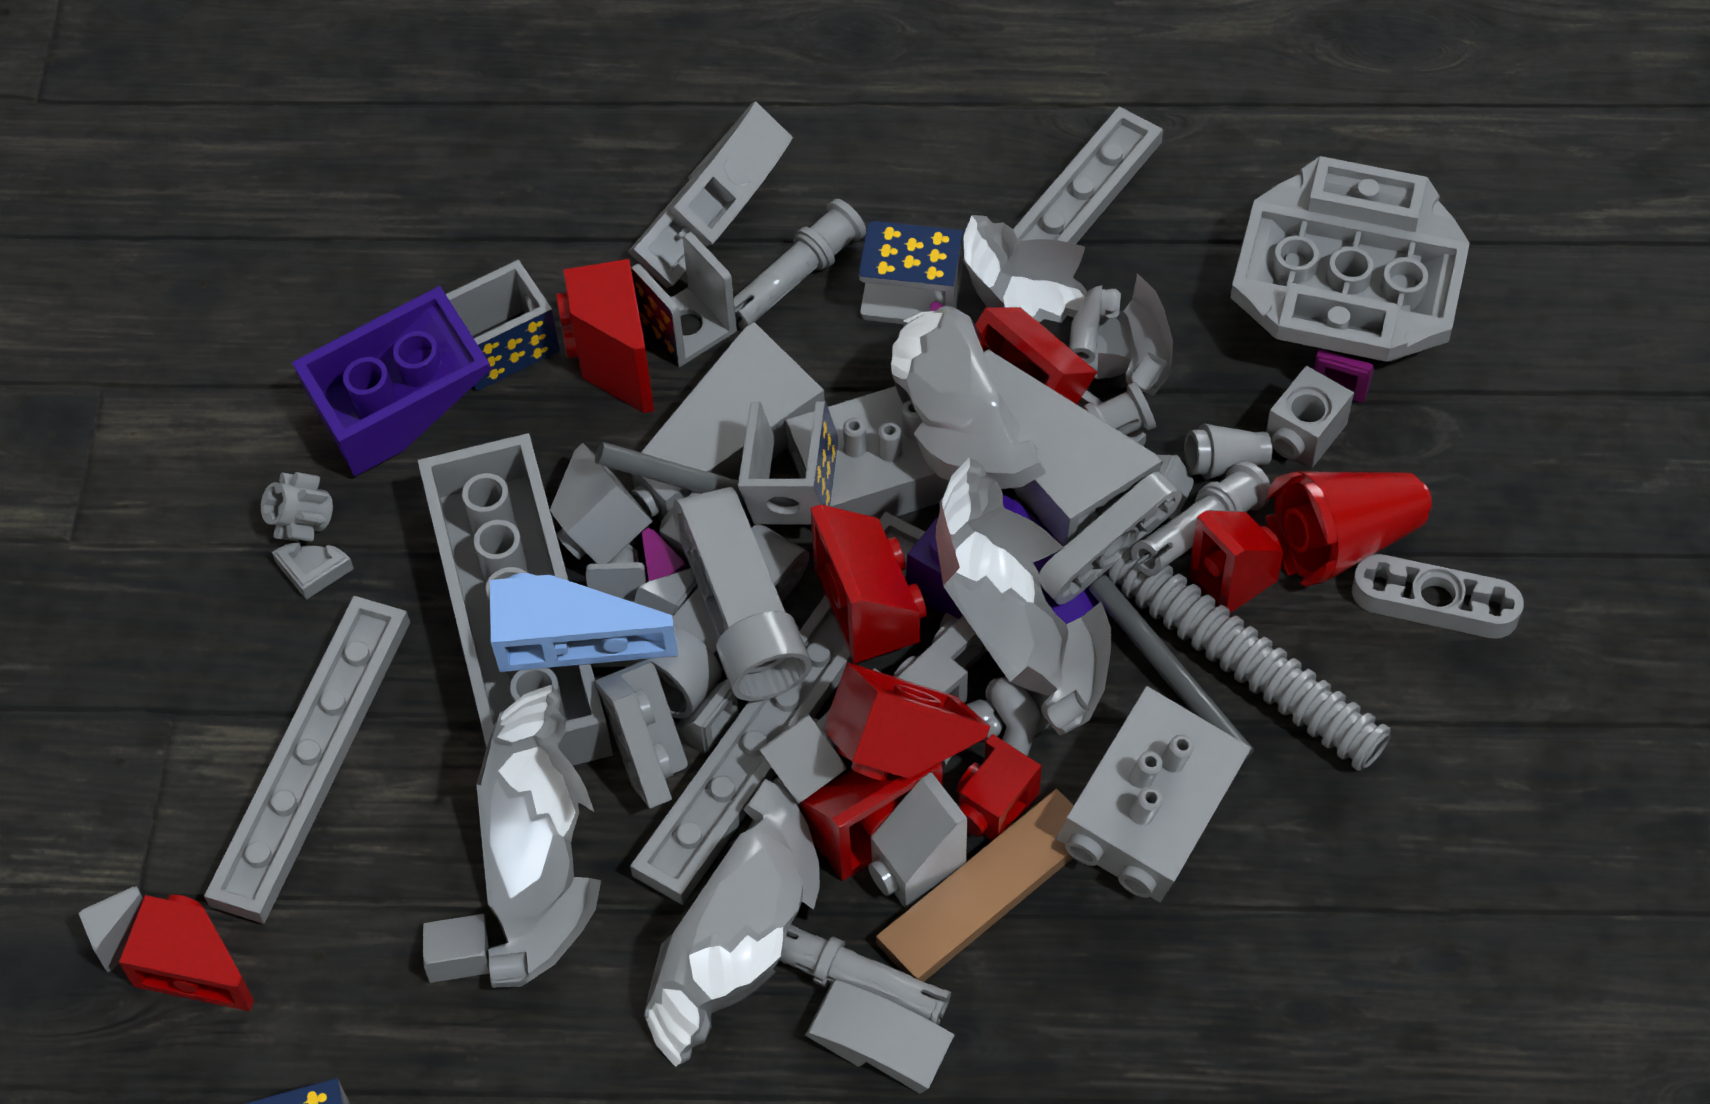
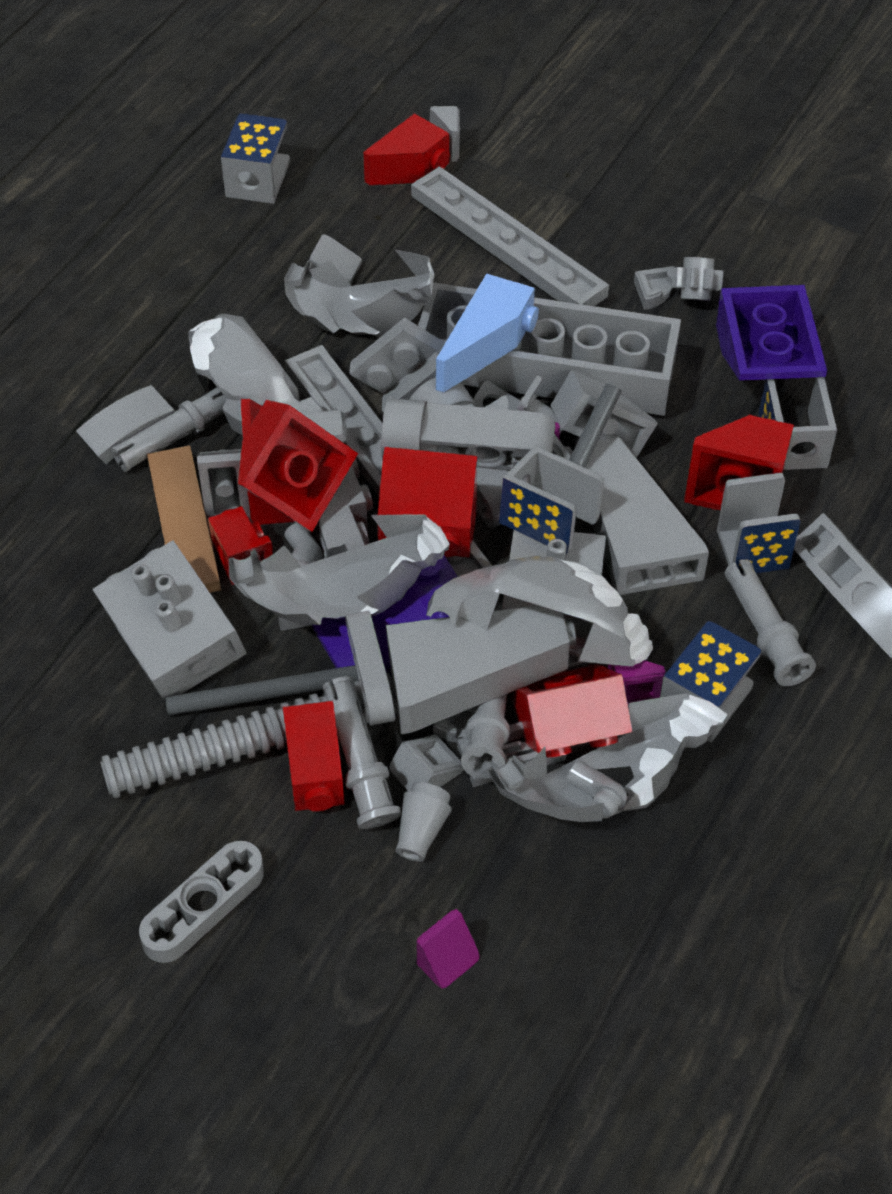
camera: 115 degrees right, 5 degrees down
light grey plate [1013,106,1163,244] -> none
light grey piece [1230,156,1470,362] -> none
light grey brick [1266,366,1354,469] -> none
red cone [1266,471,1432,587] -> none

